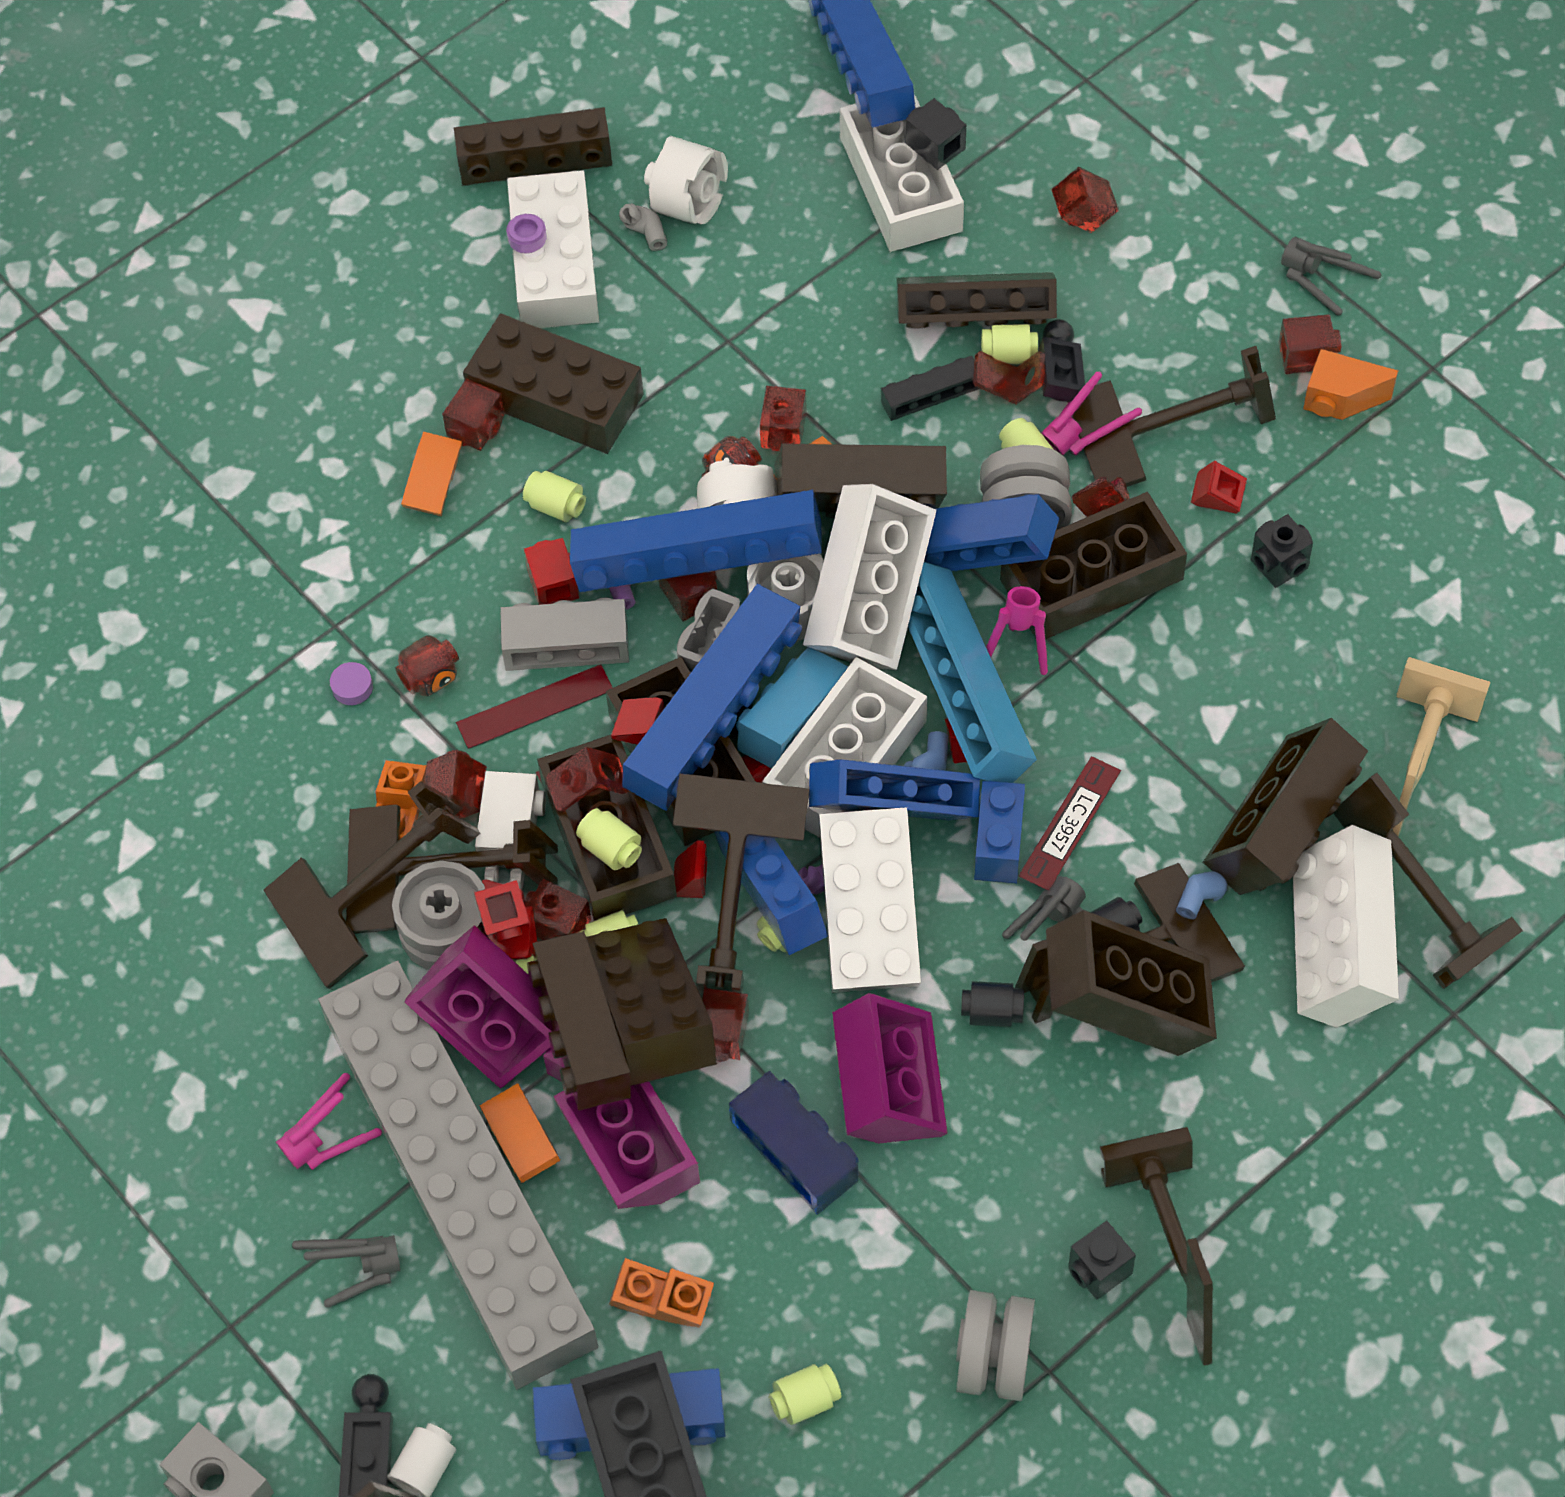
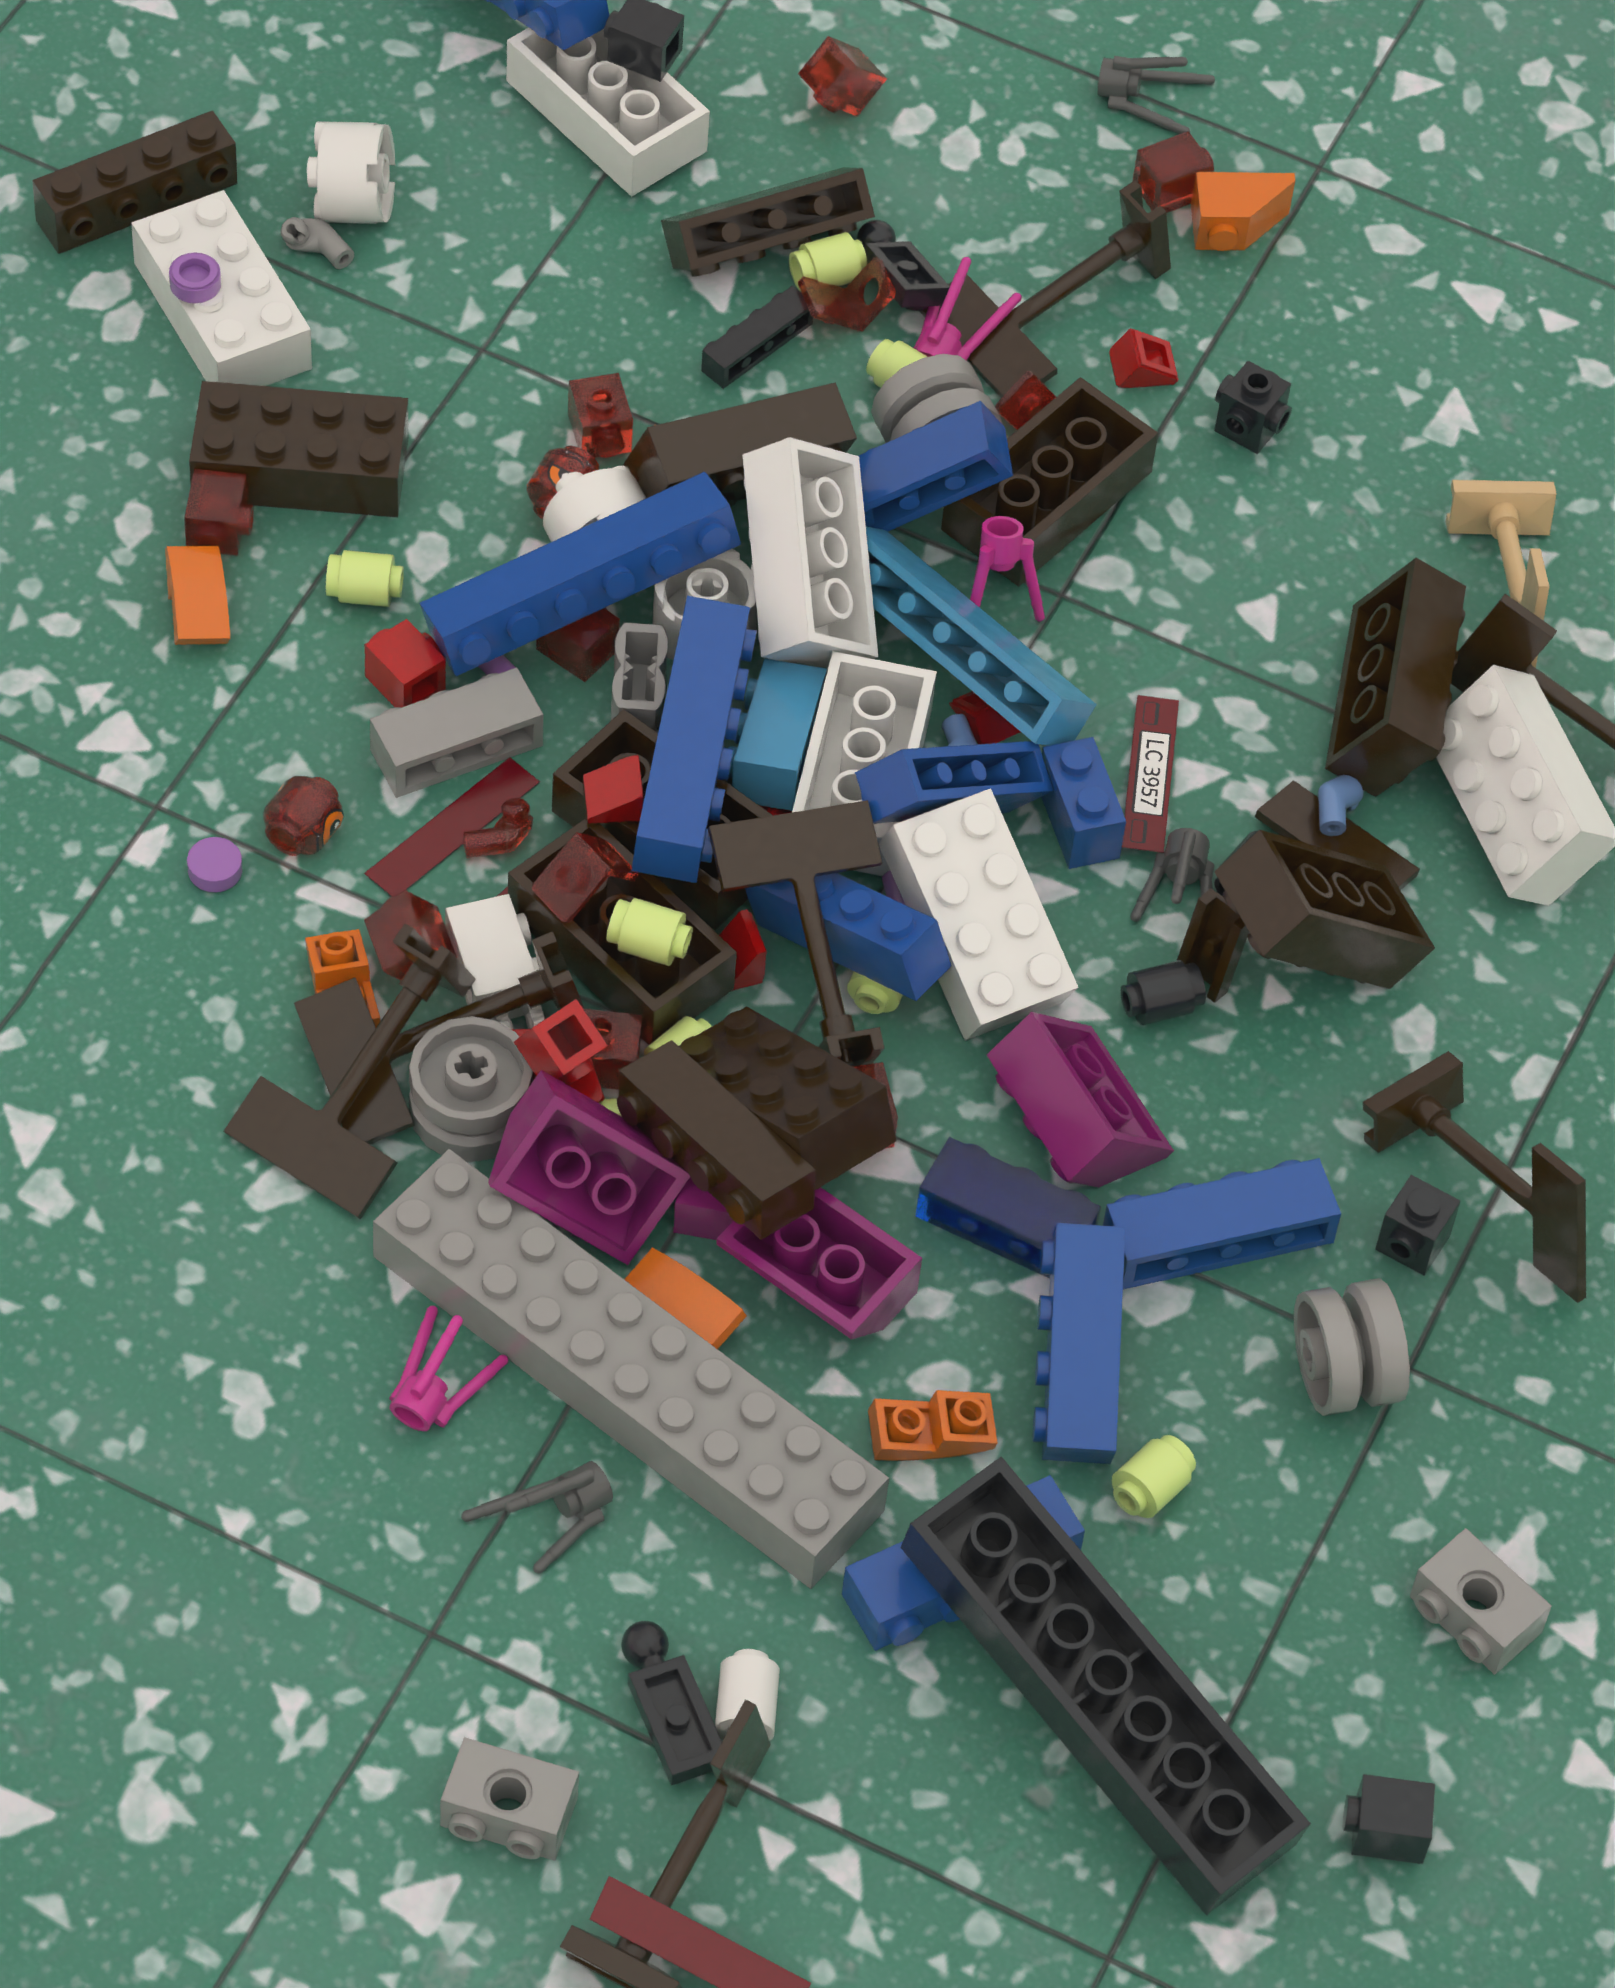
camera: 30 degrees left, 5 degrees down
none -> clear red arm [463,798,533,858]
none -> blue brick [1032,1223,1125,1464]
none -> blue brick [1103,1158,1341,1289]

